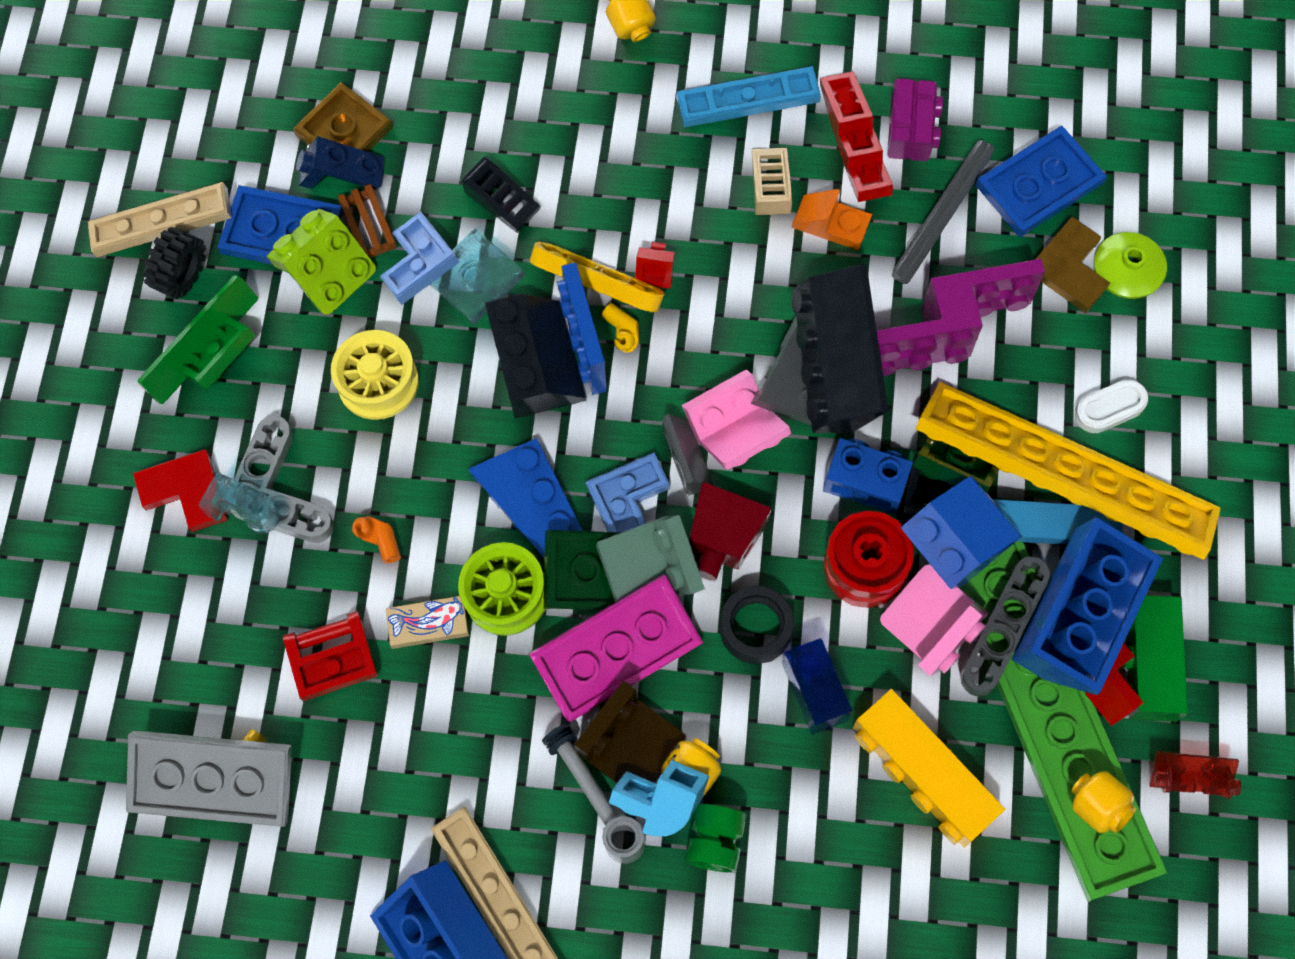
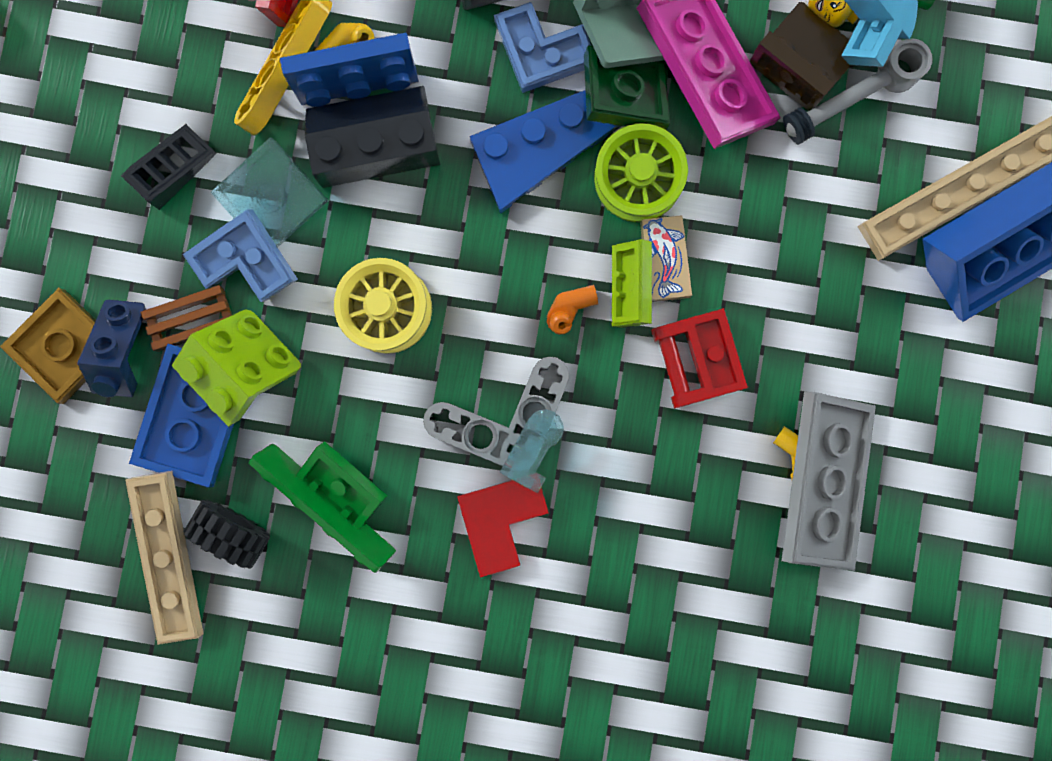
camera: 90 degrees left, 15 degrees up
none -> lime plate [612,239,652,328]

